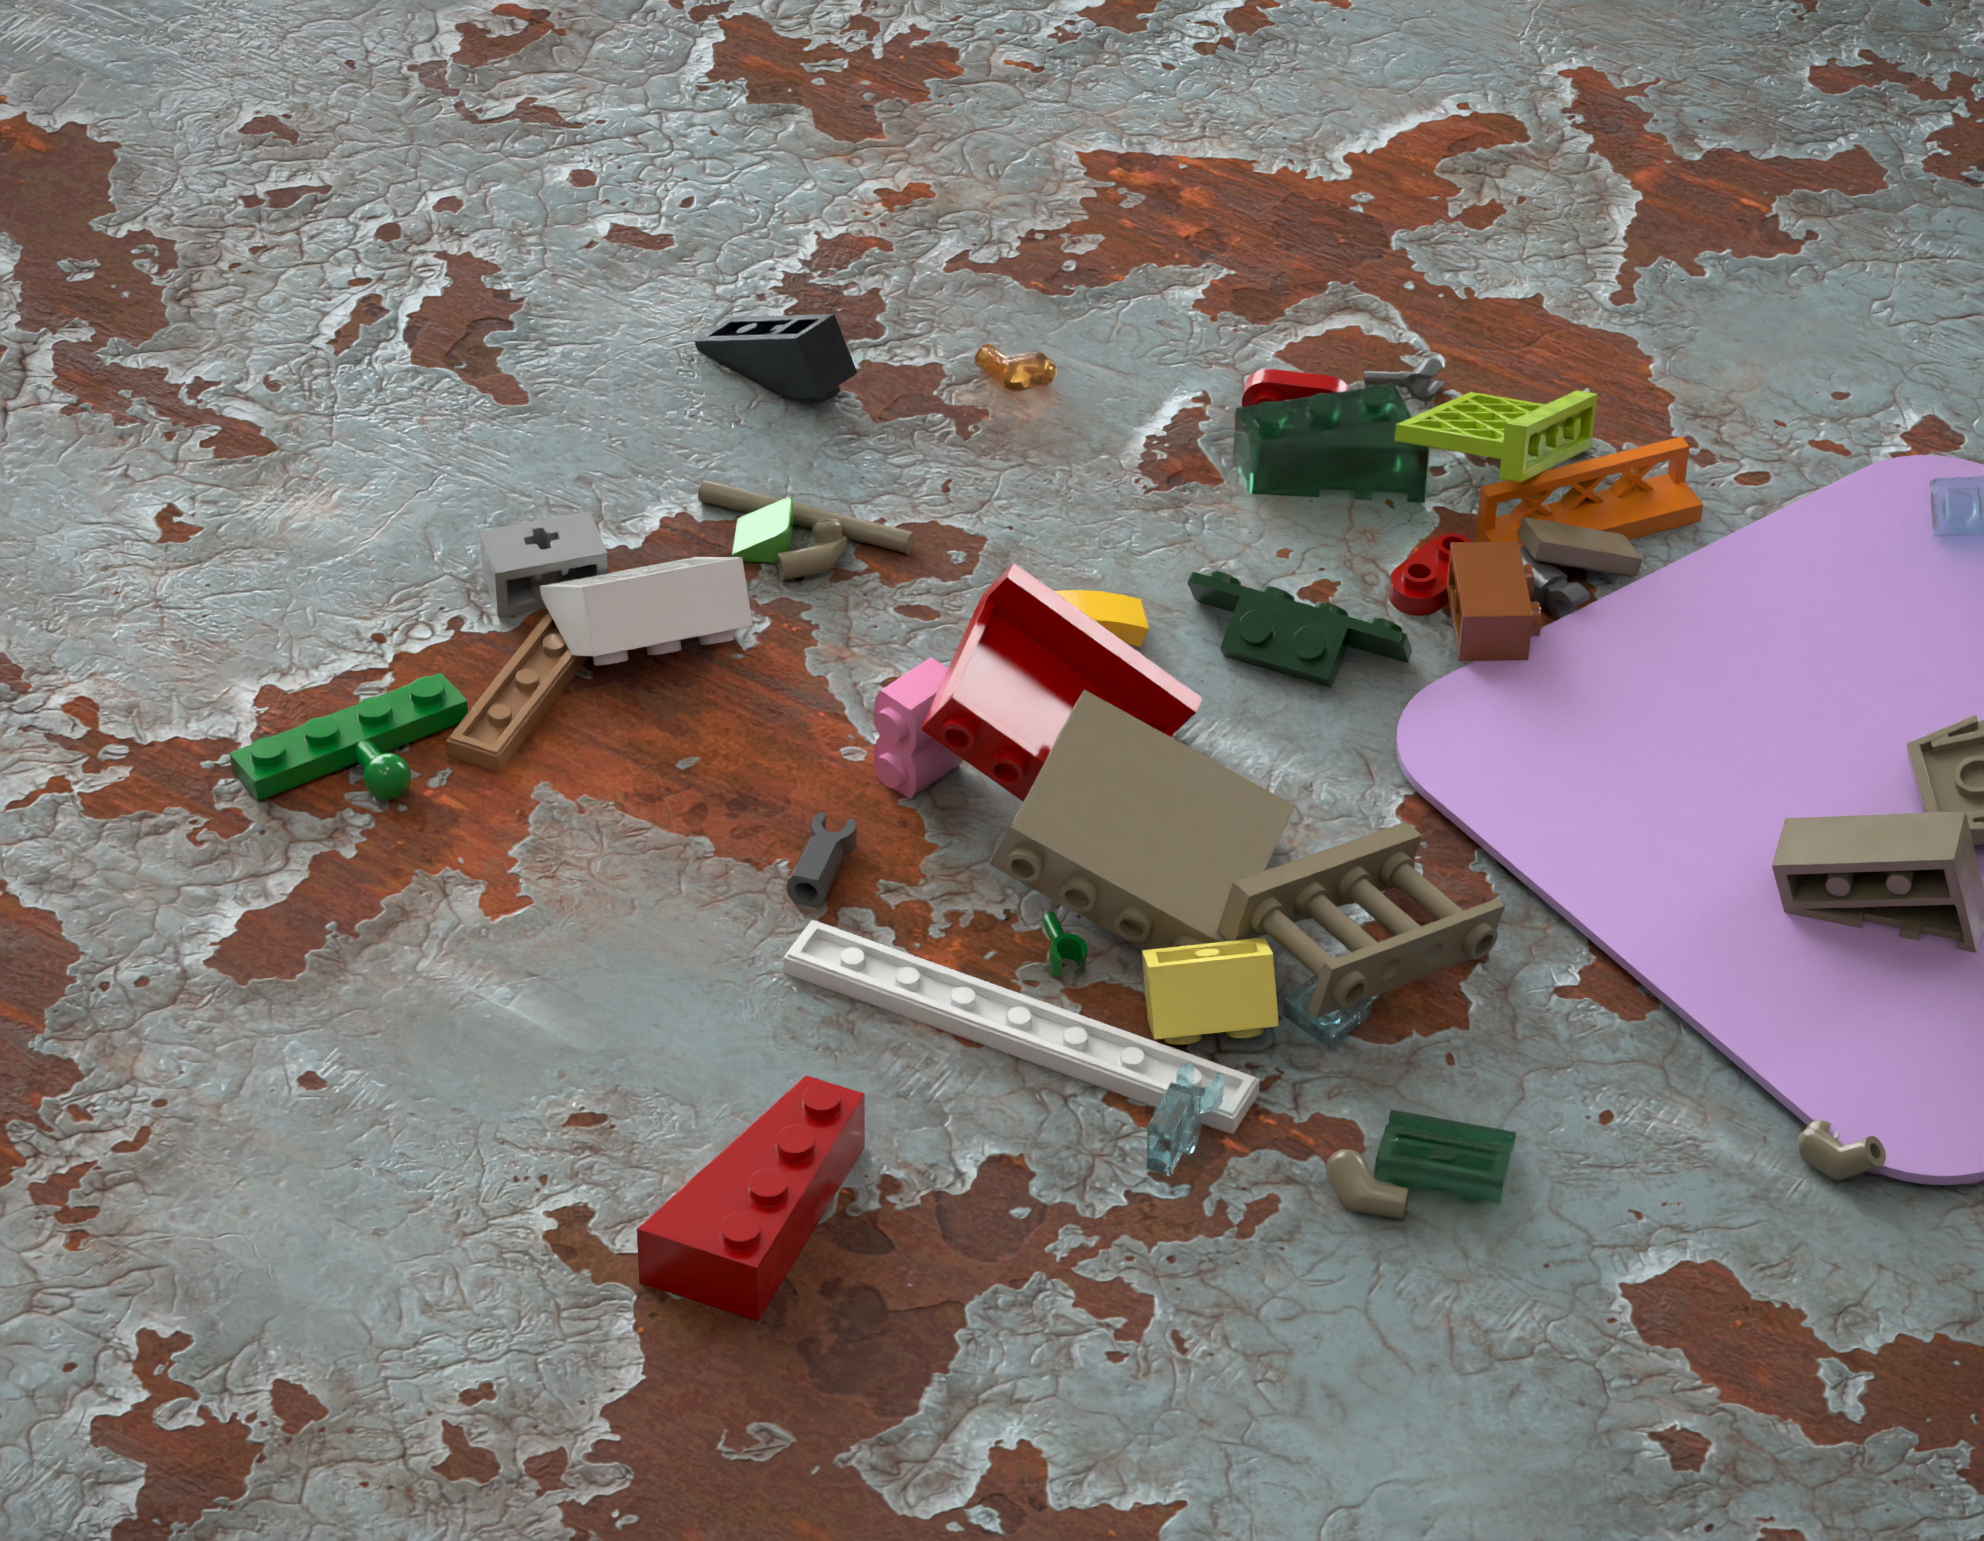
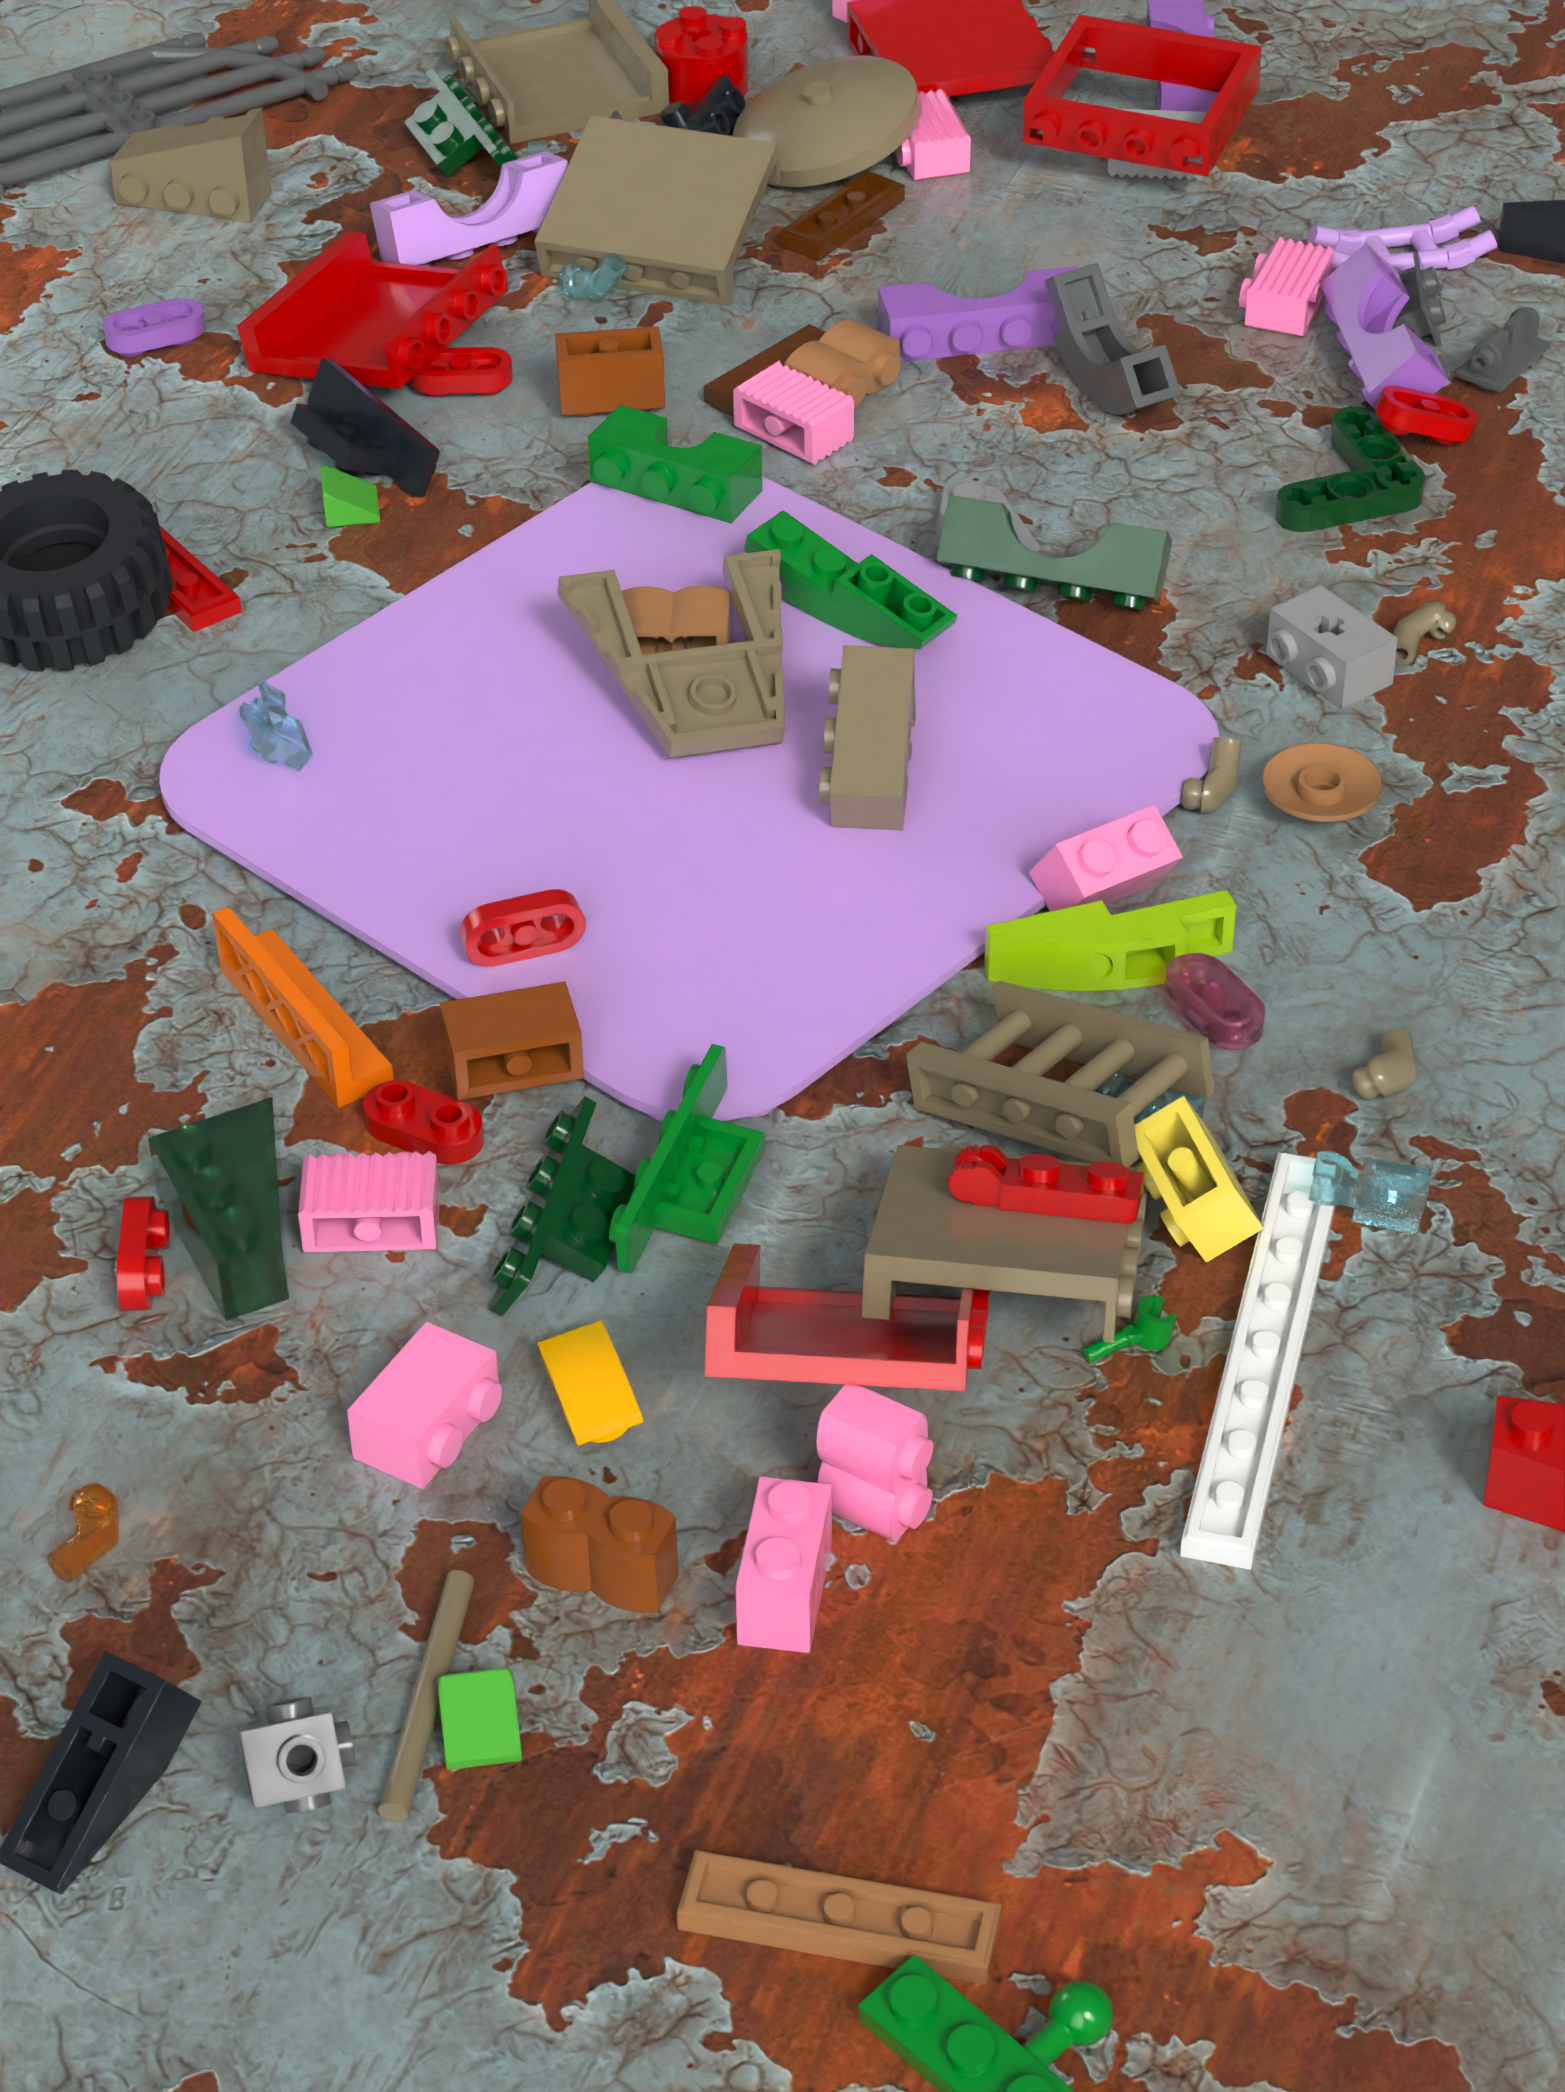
camera: 100 degrees left, 0 degrees up
light grey brick [479,511,608,617] -> none
white slope [540,557,753,665] -> none
dark tan arm [776,519,847,581] -> none
dark grey bar [786,812,857,908] -> none
dark grey hand [1364,358,1444,401] -> none
clear green plate [1374,1109,1517,1203] -> none
lime fence [1394,390,1597,483] -> none
dark tan tile [1517,517,1643,577] -> none
dark grey bar [1520,546,1590,621] -> none
none -> brick [237,1696,356,1813]
none -> bright pink brick [298,1151,440,1252]
none -> bright pink brick [347,1321,502,1489]
none -> red plate [459,889,586,967]
none -> dark orange brick [521,1476,678,1613]
none -> green bracket [609,1044,765,1273]
none -> bright pink brick [736,1477,832,1653]
none -> red hinge [947,1144,1144,1224]
none -> lime slope [984,890,1236,991]
none -> bright pink brick [1029,804,1183,911]
none -> clear pink plate [1164,953,1265,1050]
none -> medium nougat dish [1262,743,1382,822]

